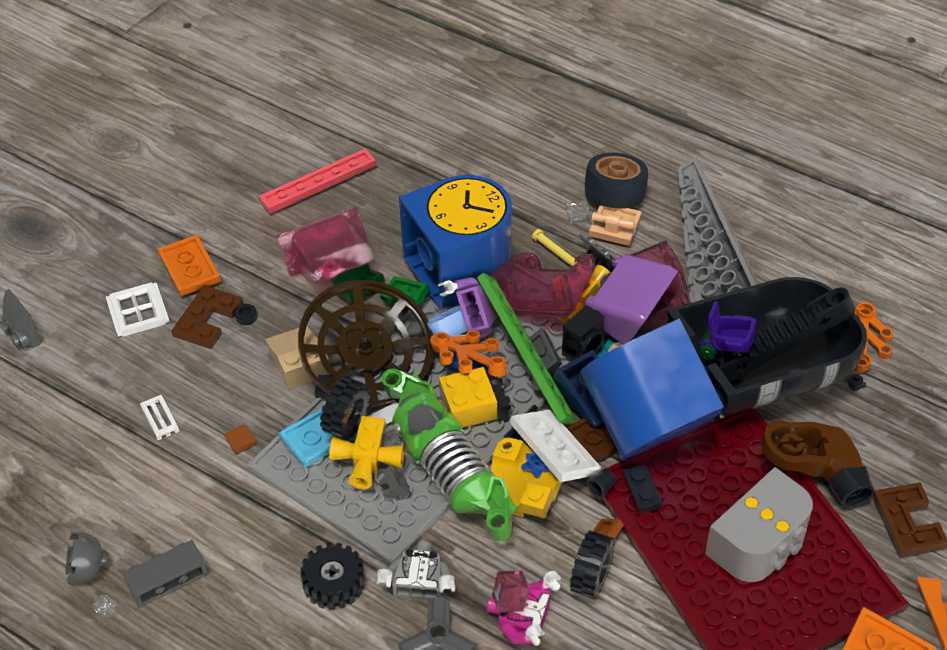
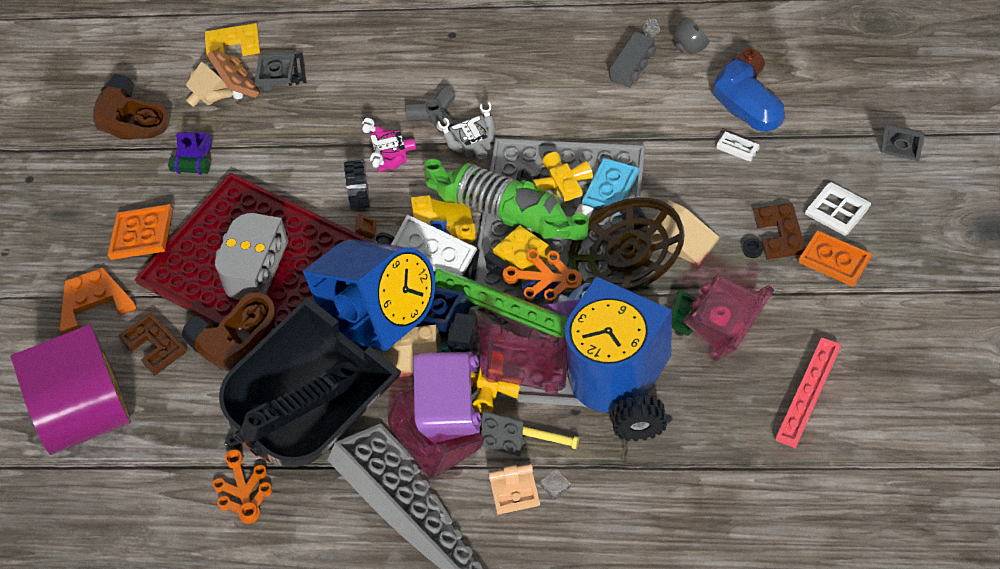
camera: 155 degrees right, 5 degrees up
dark orange tile [224,424,257,455] -> none
black bush [300,543,365,610] -> none
black bush [320,376,370,440] -> none
clear pink brick [492,571,529,612] -> none
black wheel [585,152,648,209] -> none
dark purple piece [697,302,757,362] -> none
none -> blue piece [713,48,785,132]

